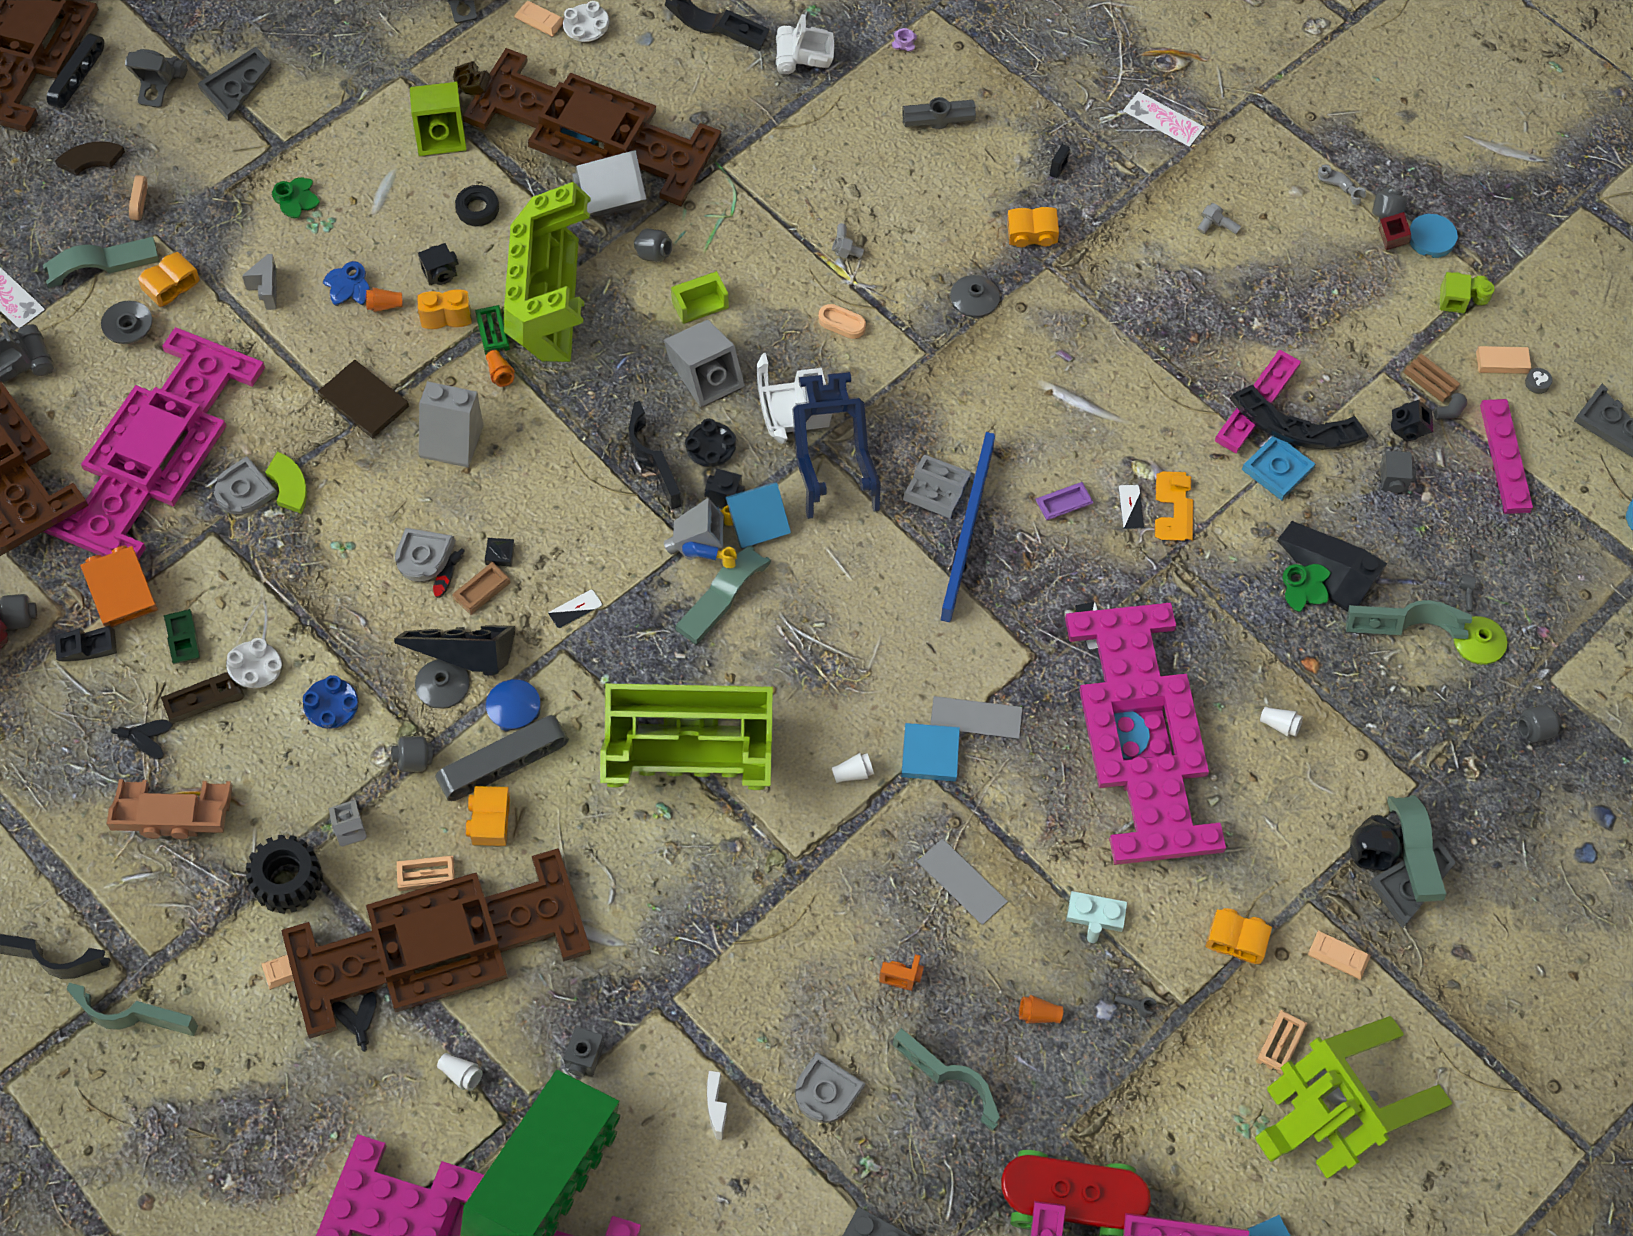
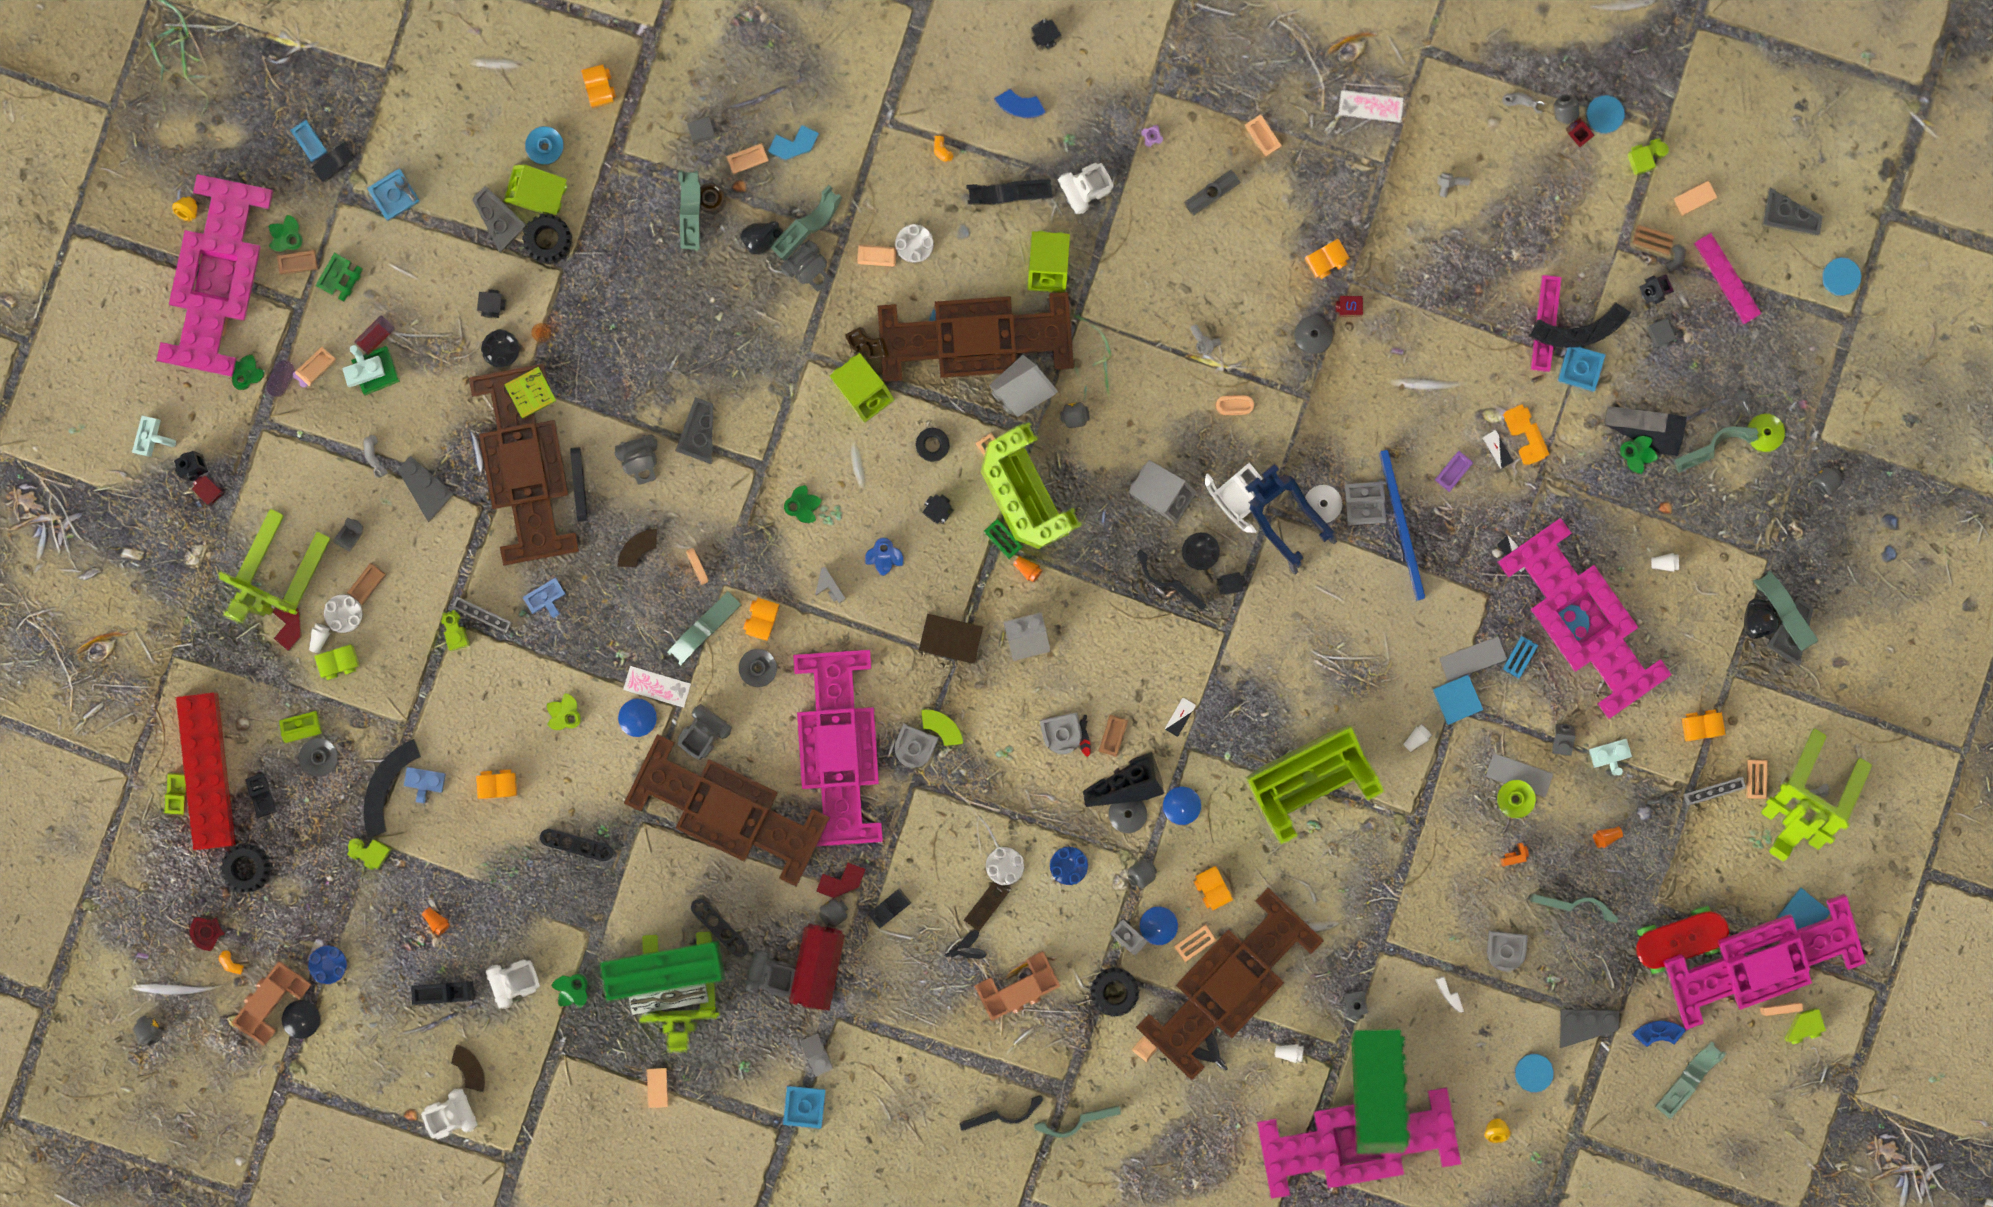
camera: 30 degrees left, 25 degrees up
orange brick [80,545,158,627] -> none
dark green slope [164,609,200,665] -> none
orange cone [366,287,402,312] -> none
light orange brick [417,289,472,329] -> none
dark grey beam [435,715,569,802] -> none
black tile [485,538,515,567] -> none
light grey torso [664,498,737,568] -> none
lime panel [671,271,729,324] -> none
sand green piece [676,546,771,645] -> none
dark azure tile [726,482,791,548] -> none
black tile [1049,144,1070,179] -> none
light nougat tile [1308,930,1371,980] -> none
dark grey tile [1525,368,1553,394] -> none
none -> dark red tile [816,863,866,898]
none -> lime slope [1027,231,1070,293]
none -> blue dish [1140,907,1178,945]
none -> light nougat tile [1245,115,1282,157]
none -> white dish [1305,485,1342,523]
none -> dark red brick [1335,296,1363,317]
none -> lime dish [1497,780,1536,818]
none -> dark azure tile [1502,636,1538,679]
none -> dark grey bracket [1552,724,1575,756]
none -> light grey piece [1683,777,1746,805]

